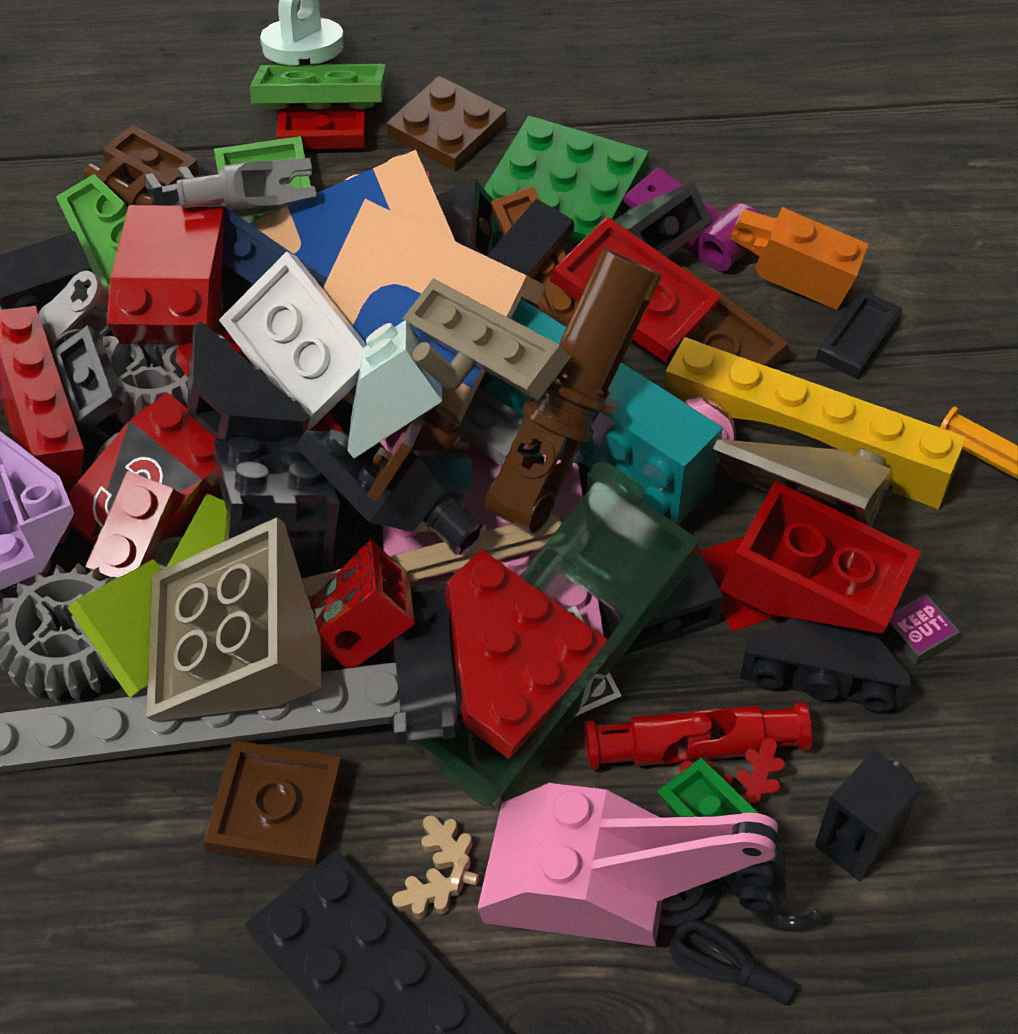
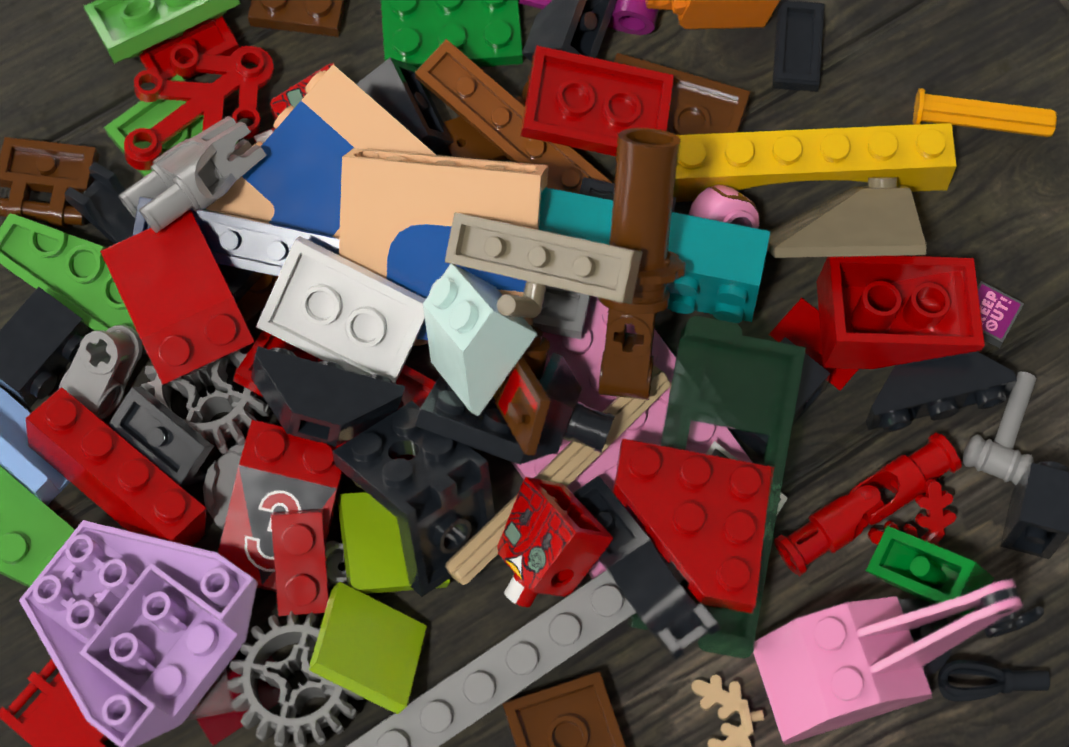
camera: 25 degrees left, 15 degrees up
dark tan slope [146,517,321,722] -> none
black tile [487,198,575,279] -> none
none -> red plant [124,44,273,170]
none -> light grey piece [963,372,1036,485]

